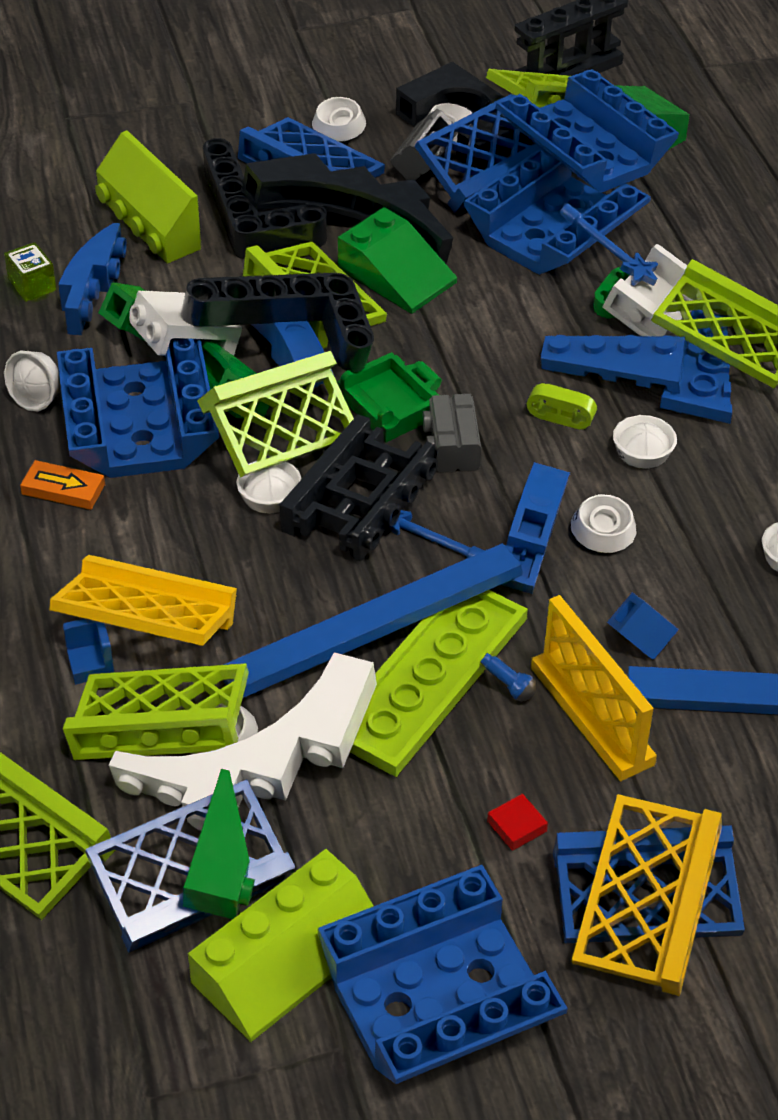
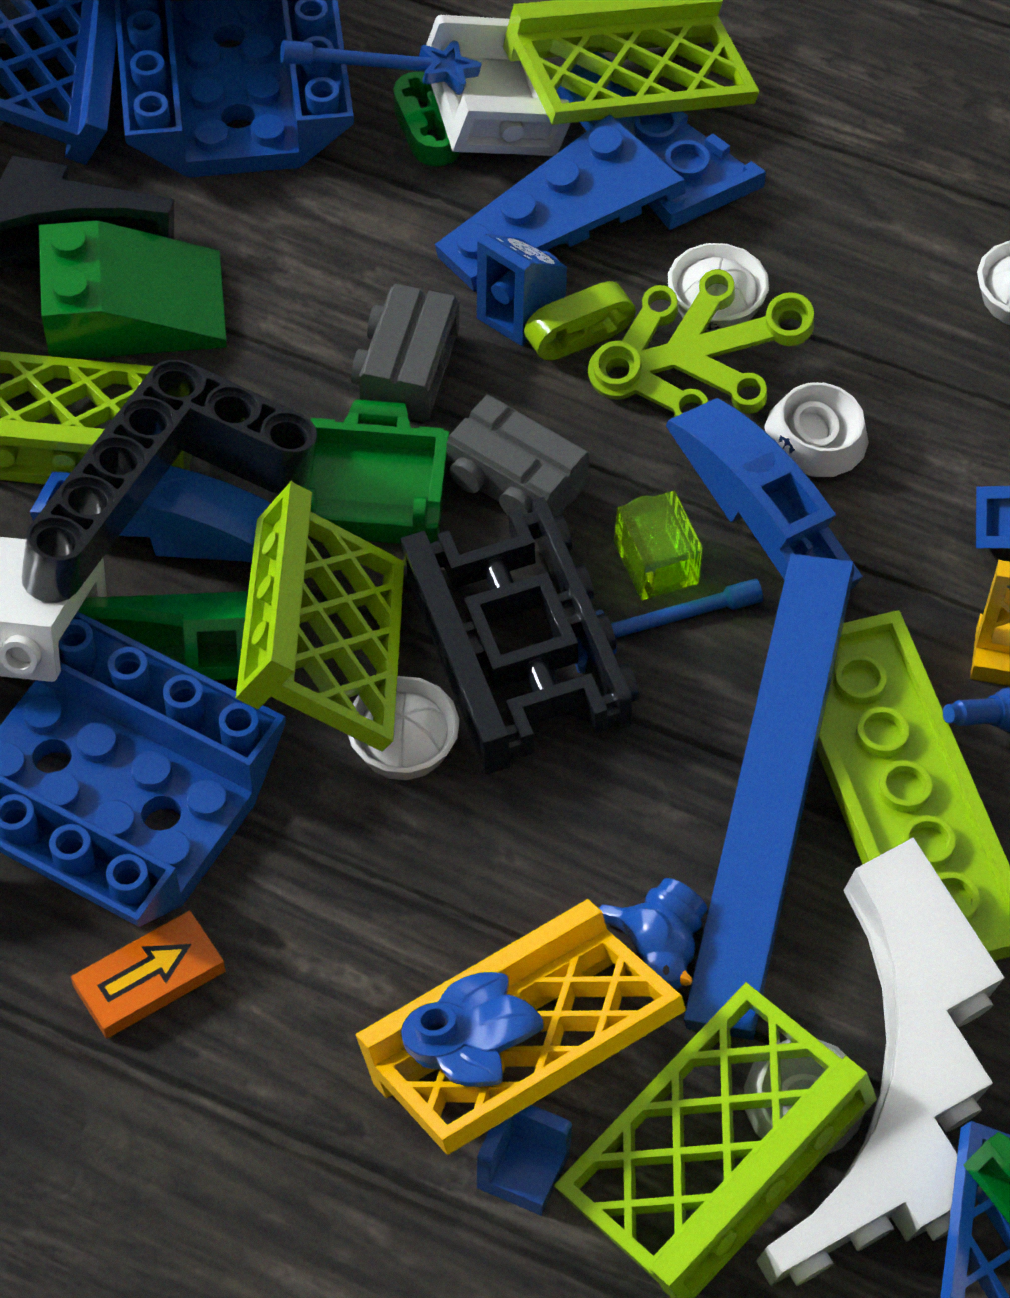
camera: 50 degrees left, 10 degrees up
none -> dark grey brick [351,284,459,423]
none -> blue plate [401,972,544,1087]
none -> blue slope [477,234,567,347]
none -> lime plant [588,269,814,417]
none -> blue animal [599,878,708,990]
none -> clear neon green brick [614,490,703,601]

